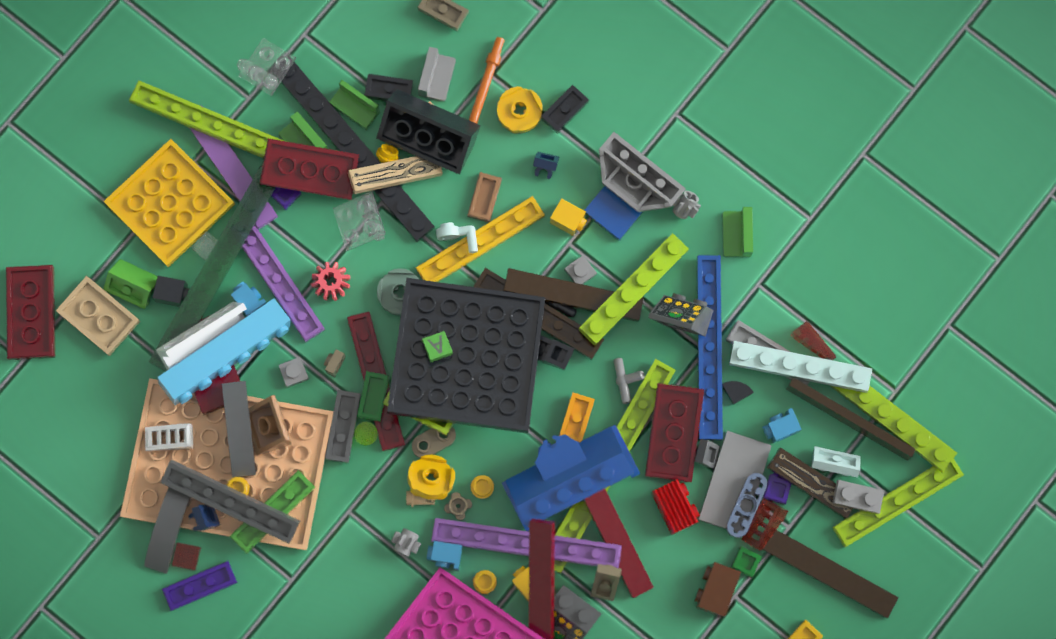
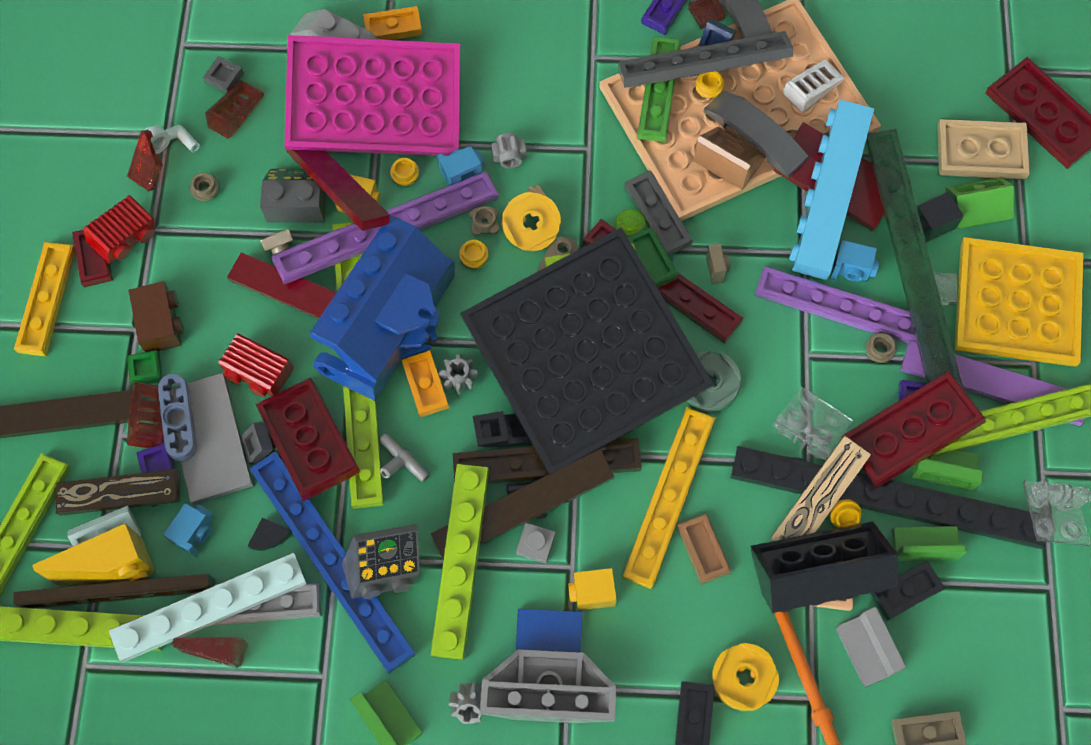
camera: 150 degrees right, 10 degrees down
white fence [156,302,246,370] -> none
light grey plate [278,357,309,388] -> none
coral gear [311,262,350,301] -> none
bright green tile [422,331,453,362] -> none
light aqua plate [436,223,478,253] -> none
dark blue tile [533,151,559,179] -> none
light grey plate [832,480,884,514] -> none
none -> yellow slope [32,524,156,585]
none -> light grey gear [439,354,478,395]
none -> dark tan plate [865,333,896,363]

